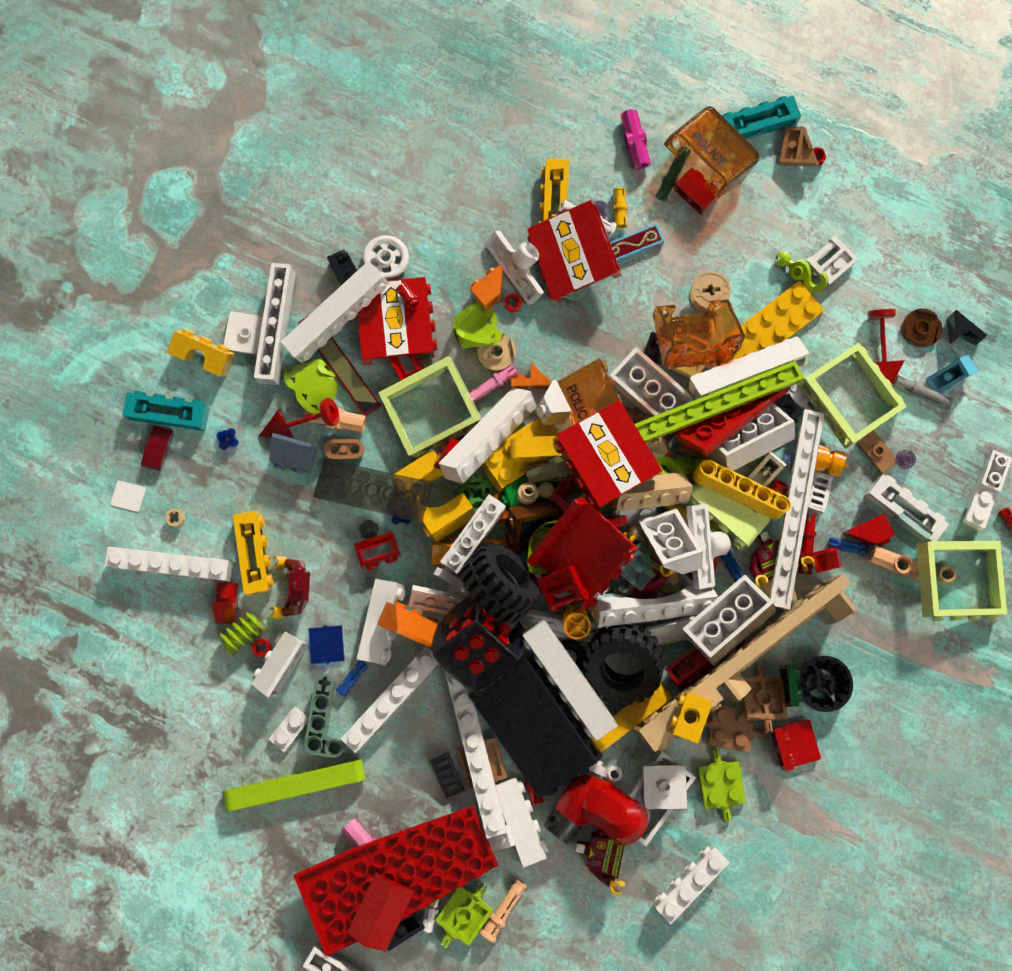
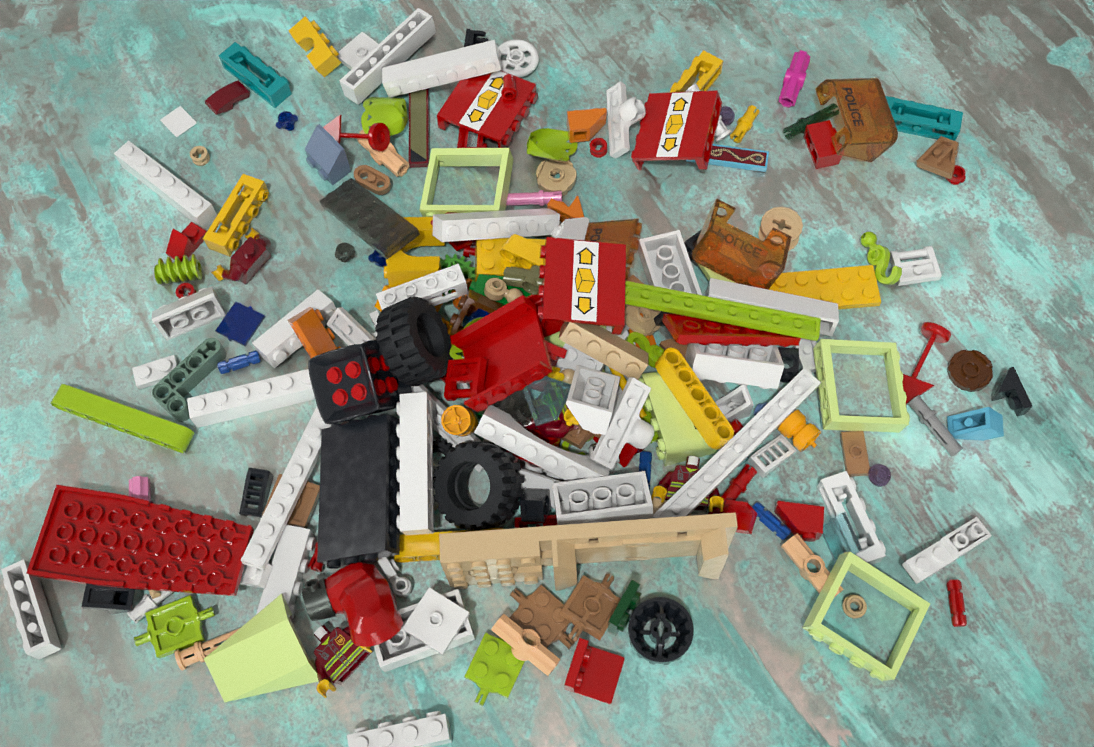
camera: 35 degrees right, 15 degrees down
red slope [347,872,414,952] -> none
red window [354,531,401,571] -> none
yellow brick [669,692,713,744] -> none
none -> yellowish green wedge [204,594,318,702]
none -> light nougat piece [491,614,561,676]
none -> black brick [520,489,551,522]

